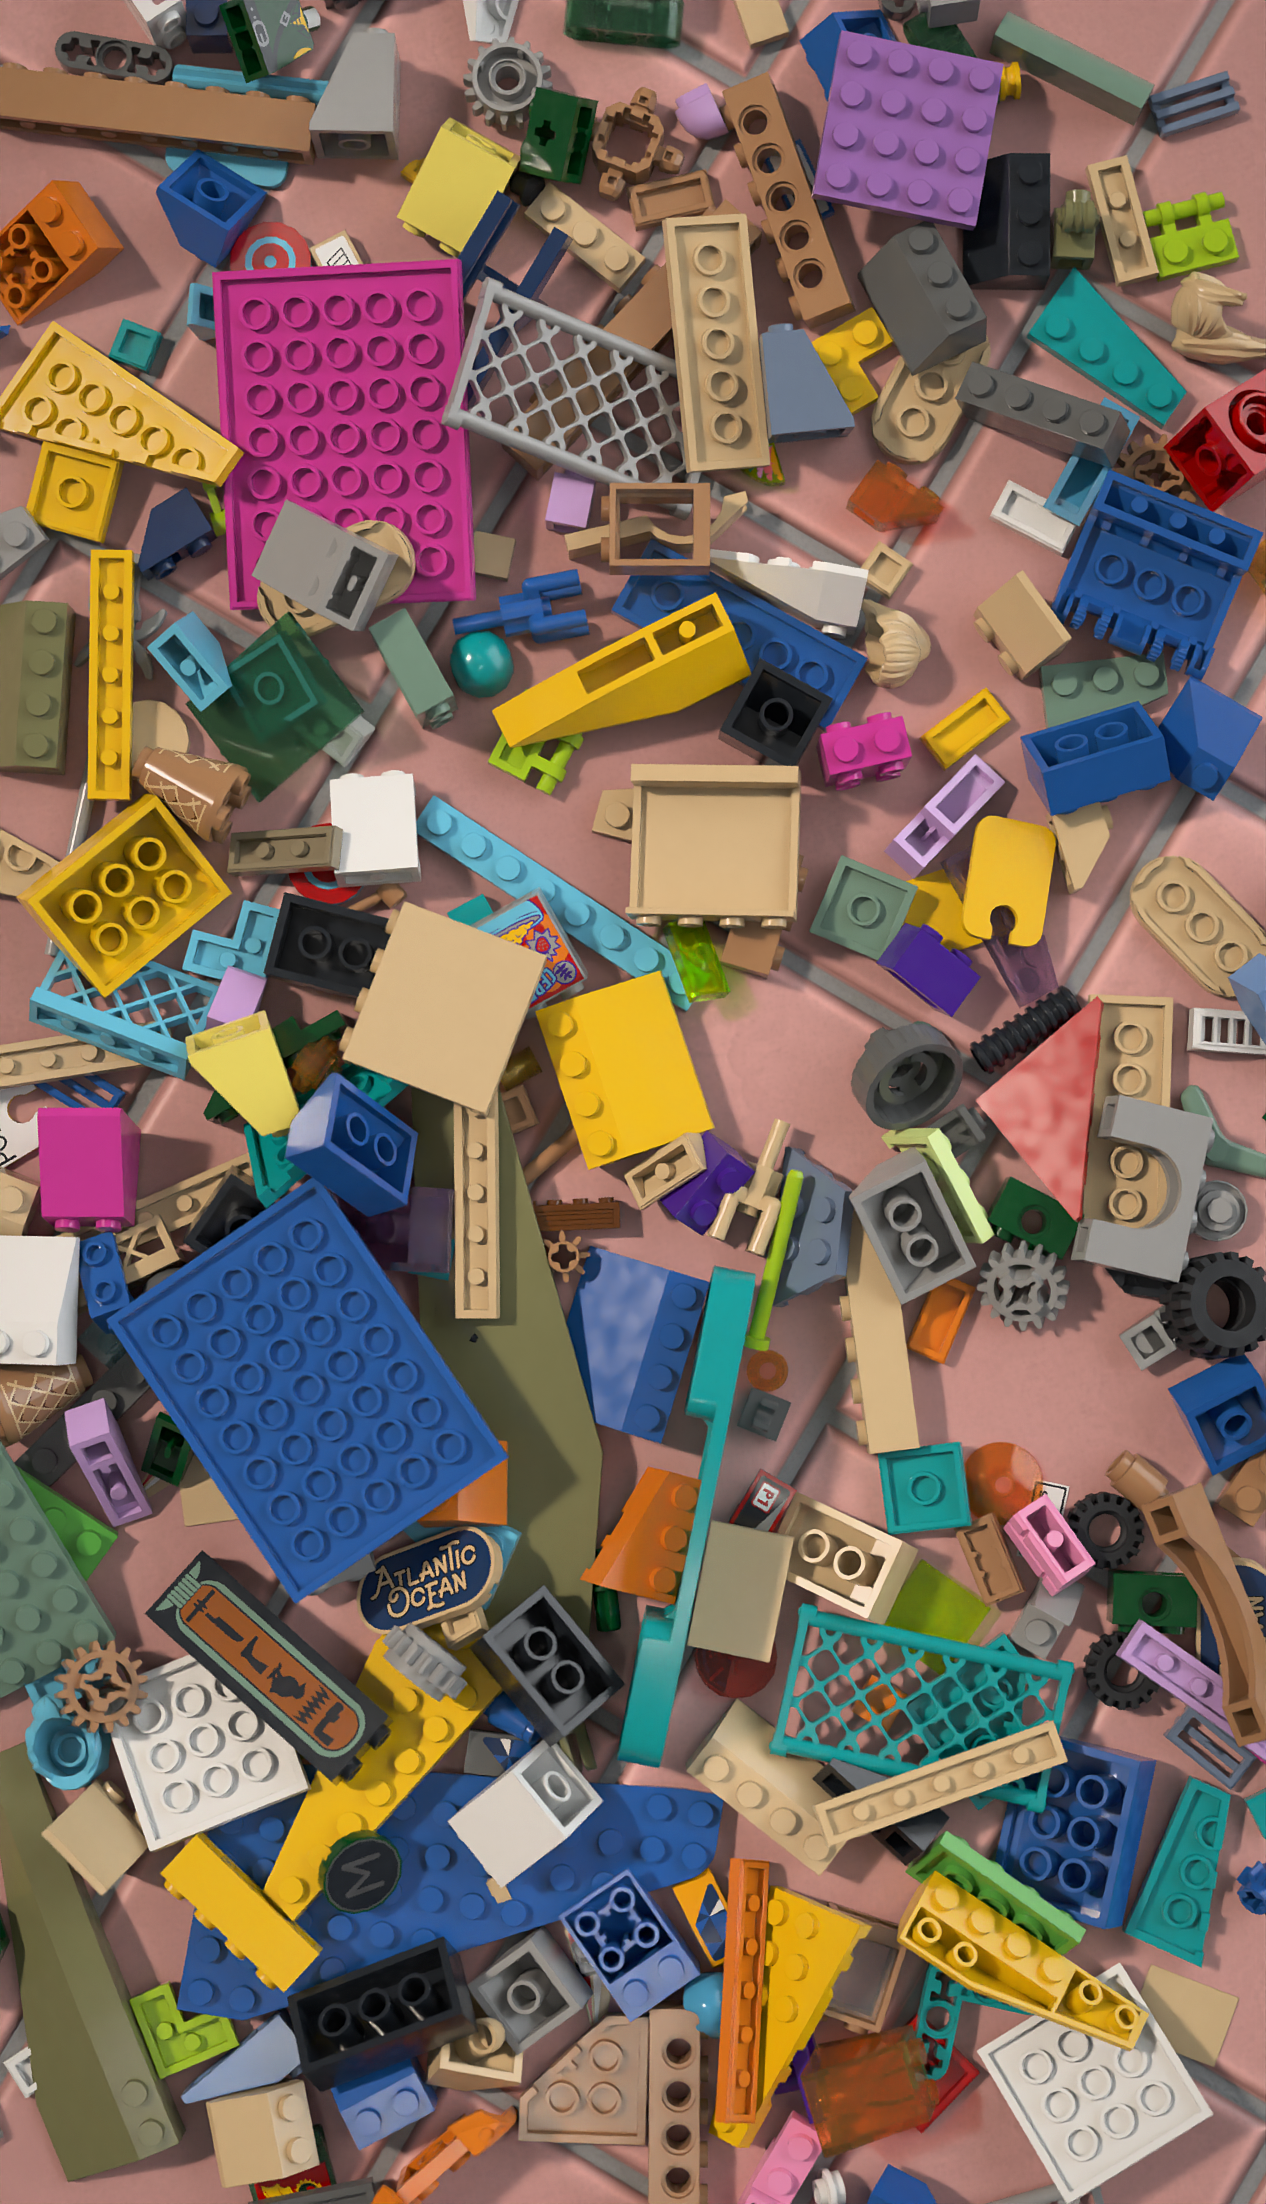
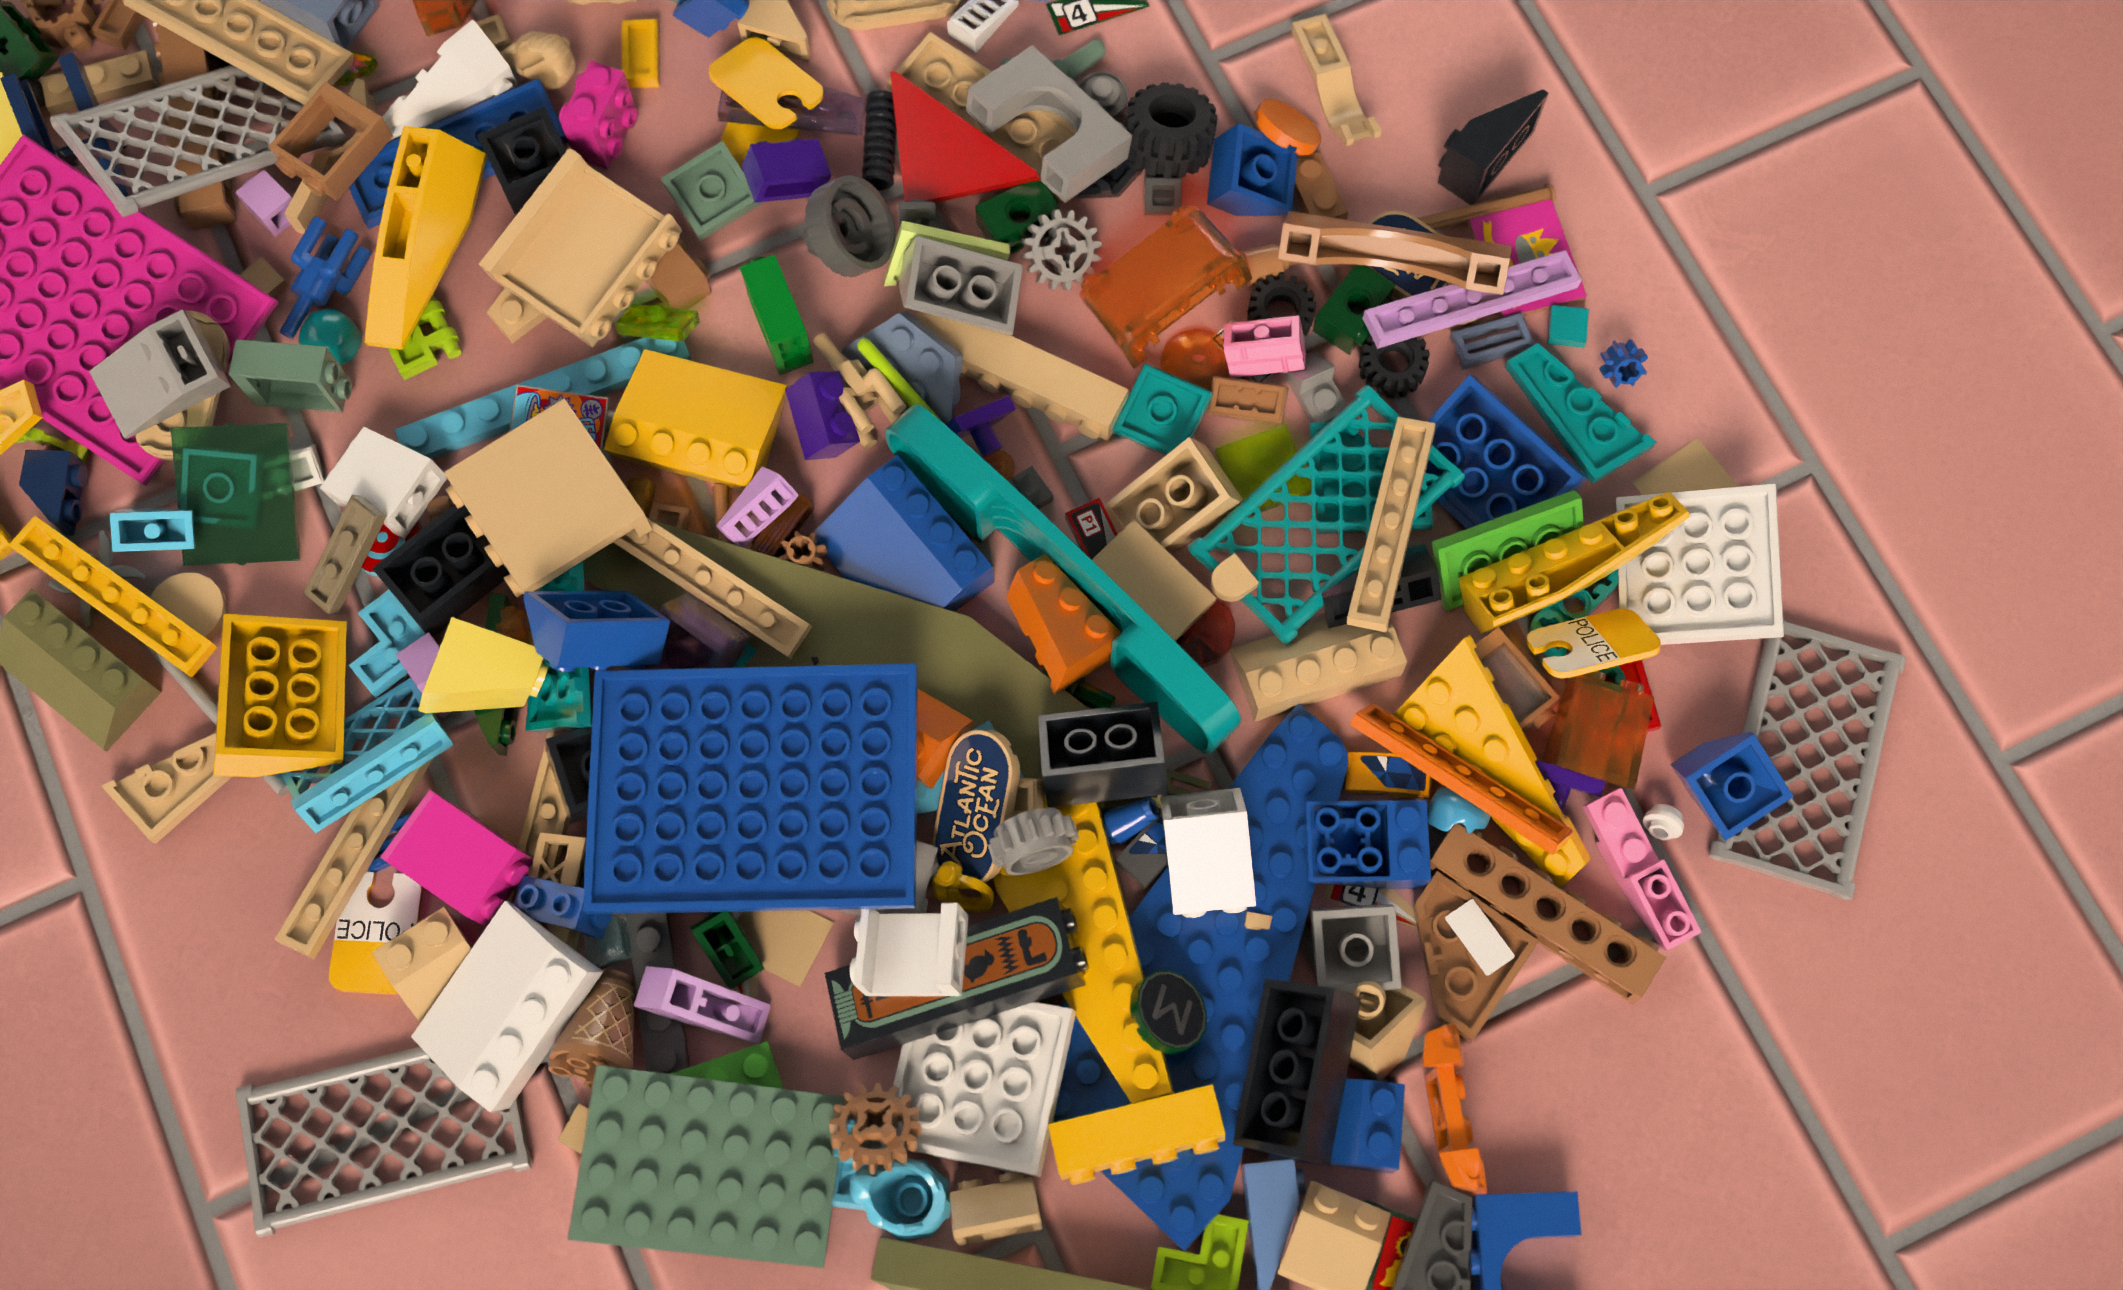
camera: 55 degrees left, 15 degrees down
medium nougat cone [132,746,252,844] -> none
tan slope [623,1132,707,1210] -> none
orange tile [851,1673,908,1732] -> none
lavender slope [884,754,1005,879] -> none
orange tile [906,1278,976,1364] -> none
none -> lavender slope [716,466,798,547]
none -> green window [739,254,814,375]
none -> white panel [850,903,969,996]
none -> yellow piece [932,861,994,913]
none -> dark purple tile [945,396,1016,458]
none -> clear orange windscreen [1079,205,1252,369]
none -> tan tile [1211,553,1259,602]
none -> white sticker [1445,899,1515,976]
none -> piece [1527,608,1661,678]

